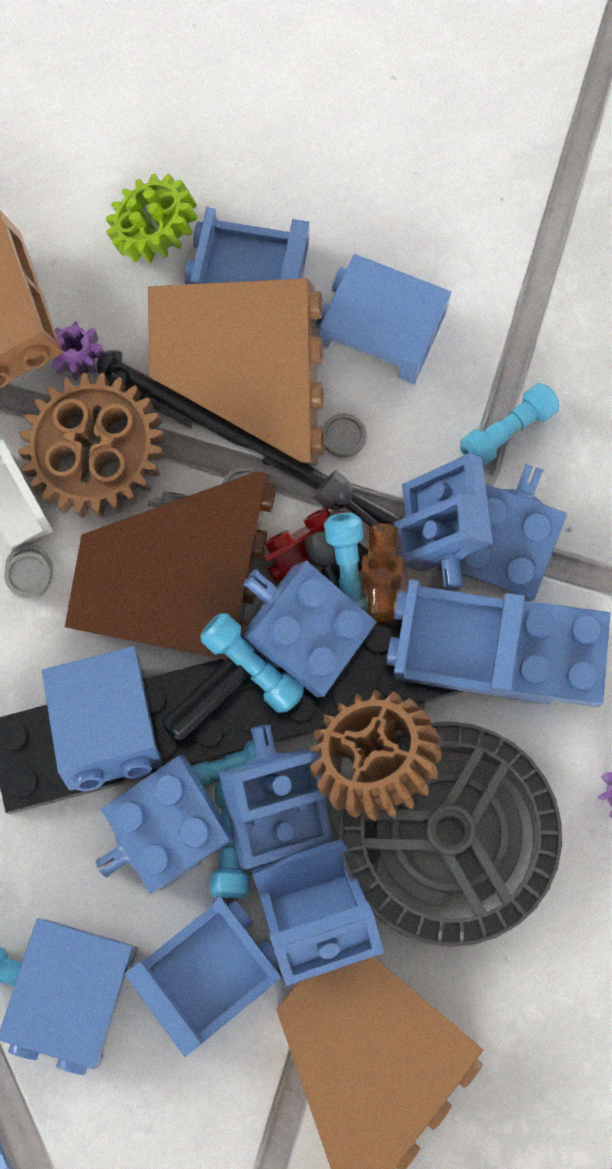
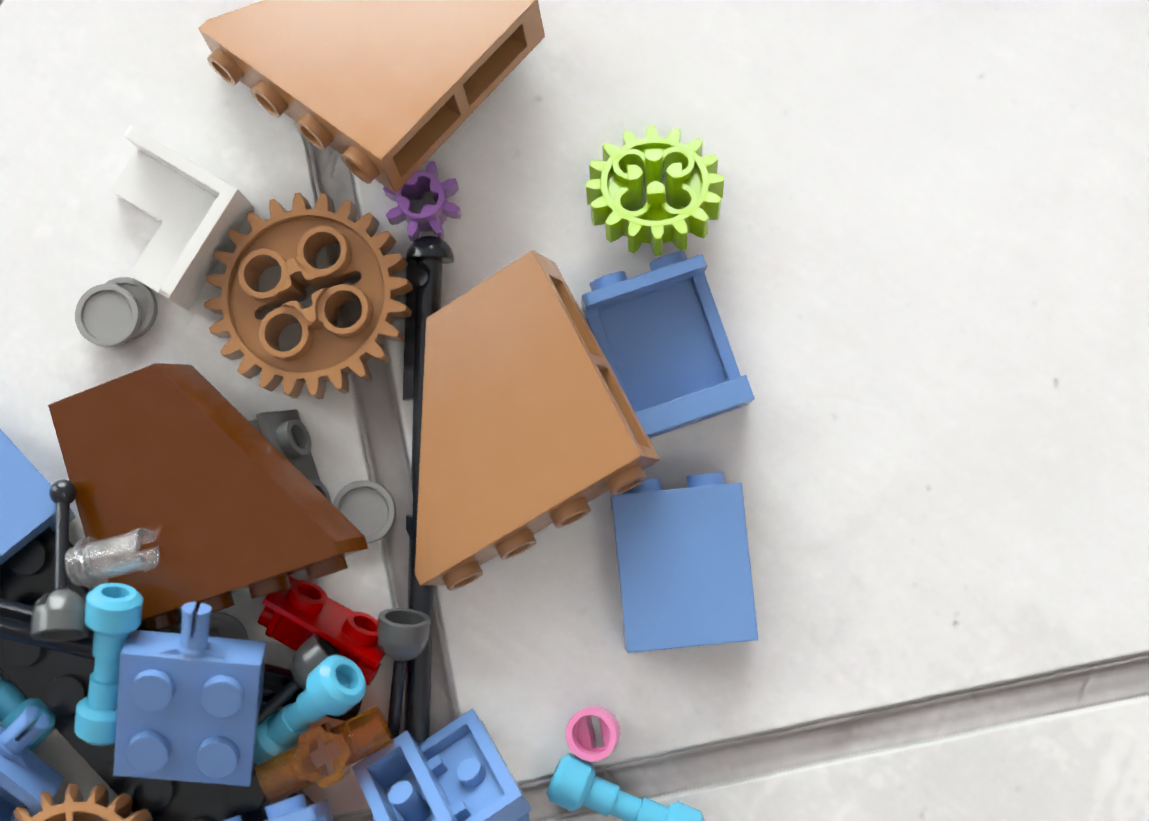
camera: 60 degrees right, 10 degrees up
light grey piece [323,413,366,458] -> none
none -> hinge [31,480,89,642]
none -> clear pin [65,527,159,590]
none -> bright pink hinge [566,706,620,762]

